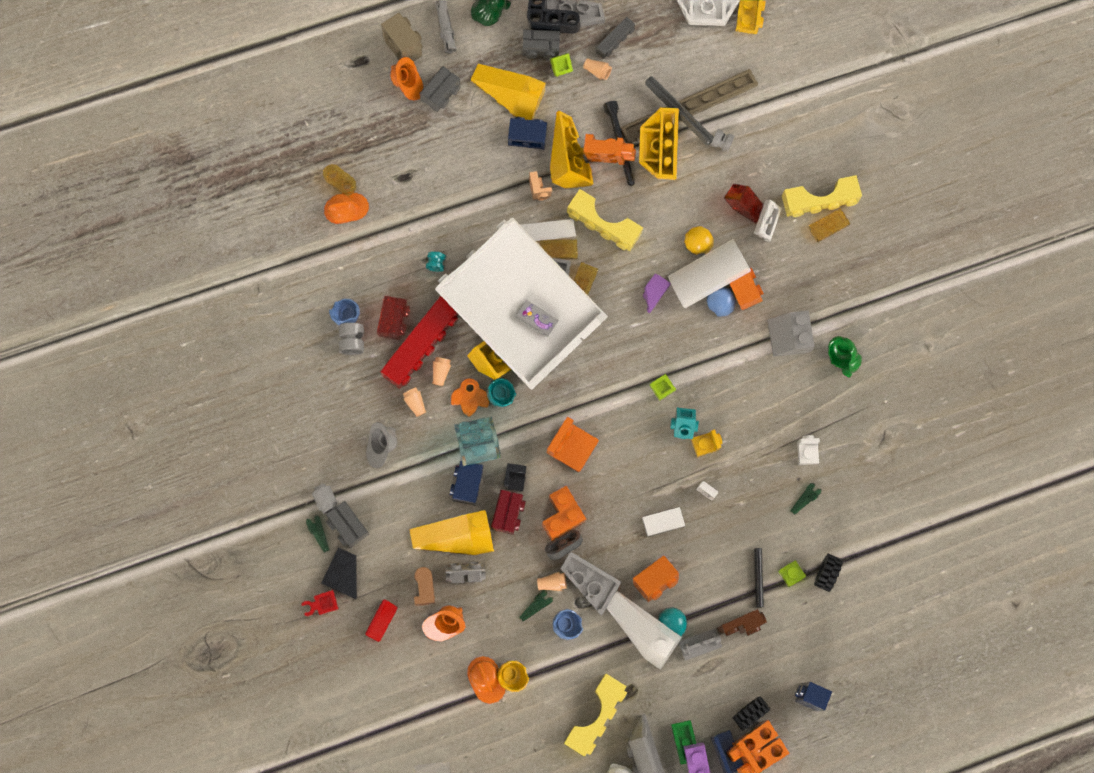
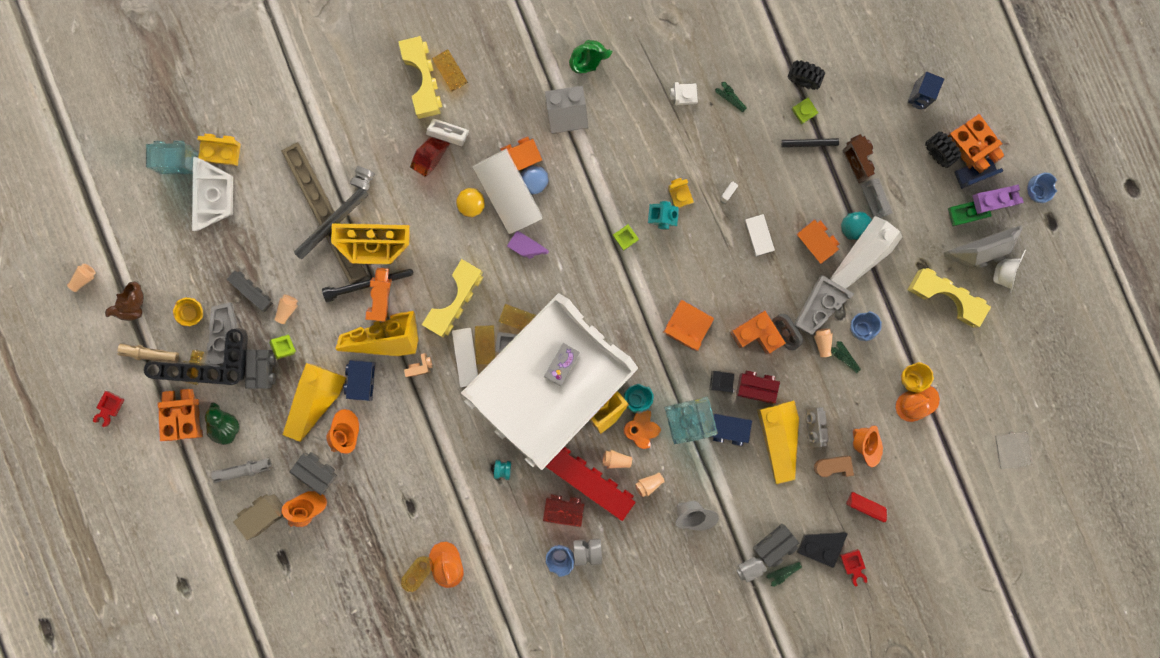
camera: 85 degrees left, 10 degrees up
none -> orange piece [326,409,359,454]

